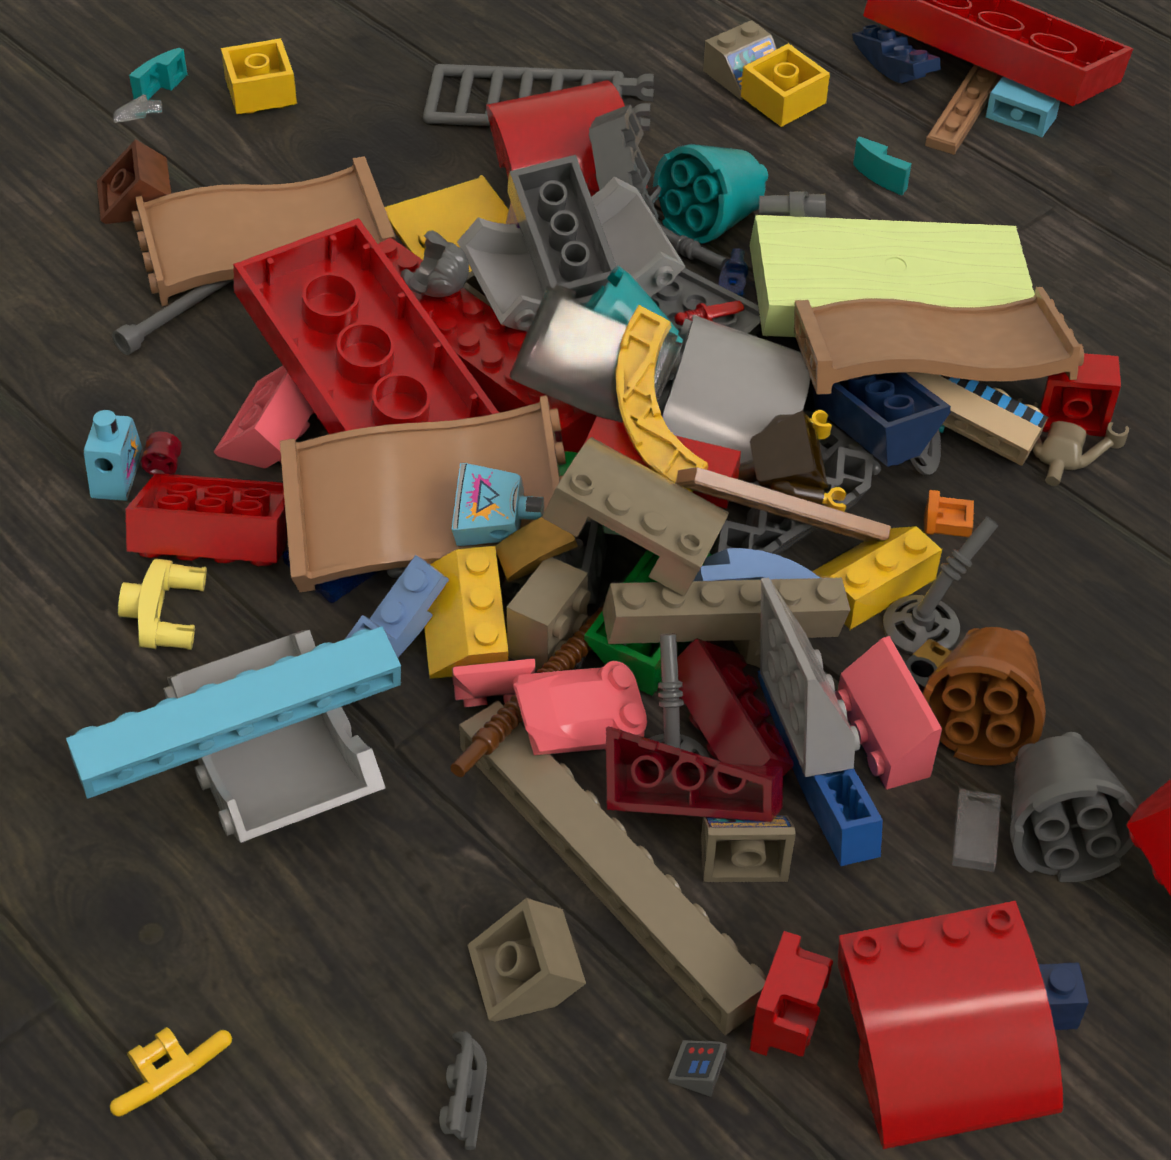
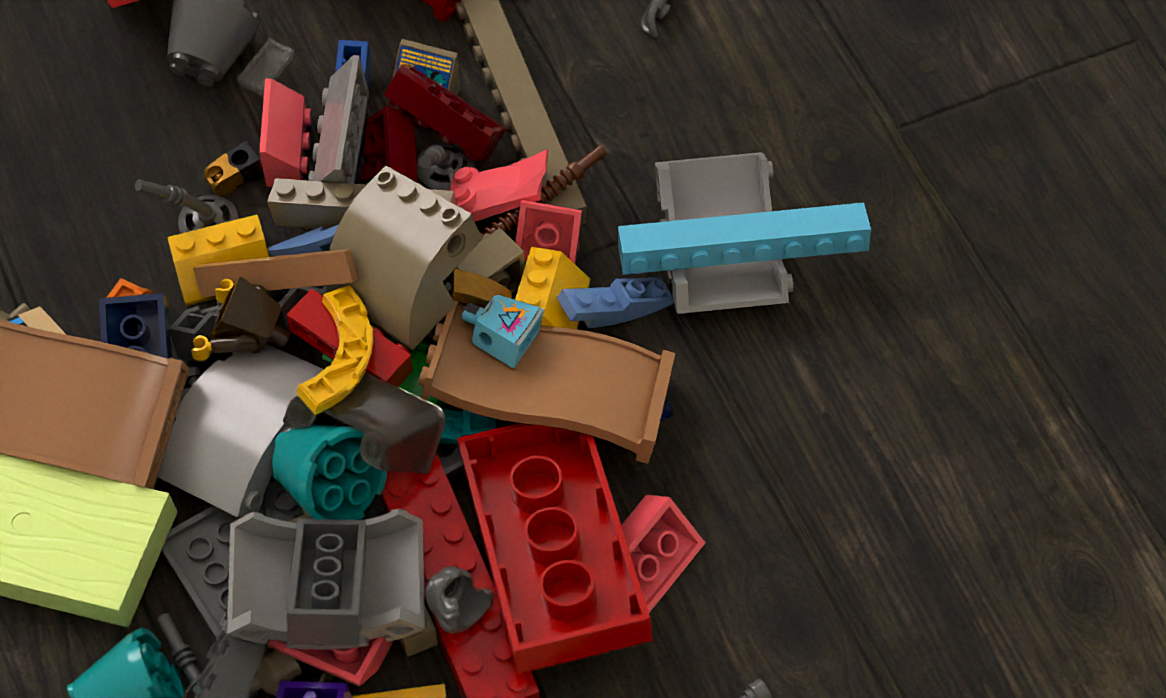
camera: 160 degrees left, 10 degrees up
medium azure torso [84,410,143,501] -> none
yellow piece [110,1027,232,1117] -> none
light yellow connector [118,559,207,650] -> none
red slope [126,473,288,566] -> none
dark red wheel [141,431,182,475] -> none
dark tan slope [468,898,586,1022] -> none
red piece [674,301,744,326] -> none
clear blue piece [719,248,748,297] -> none
dark grey connector [759,191,826,218] -> none
dark orange cone [922,627,1046,765] -> none

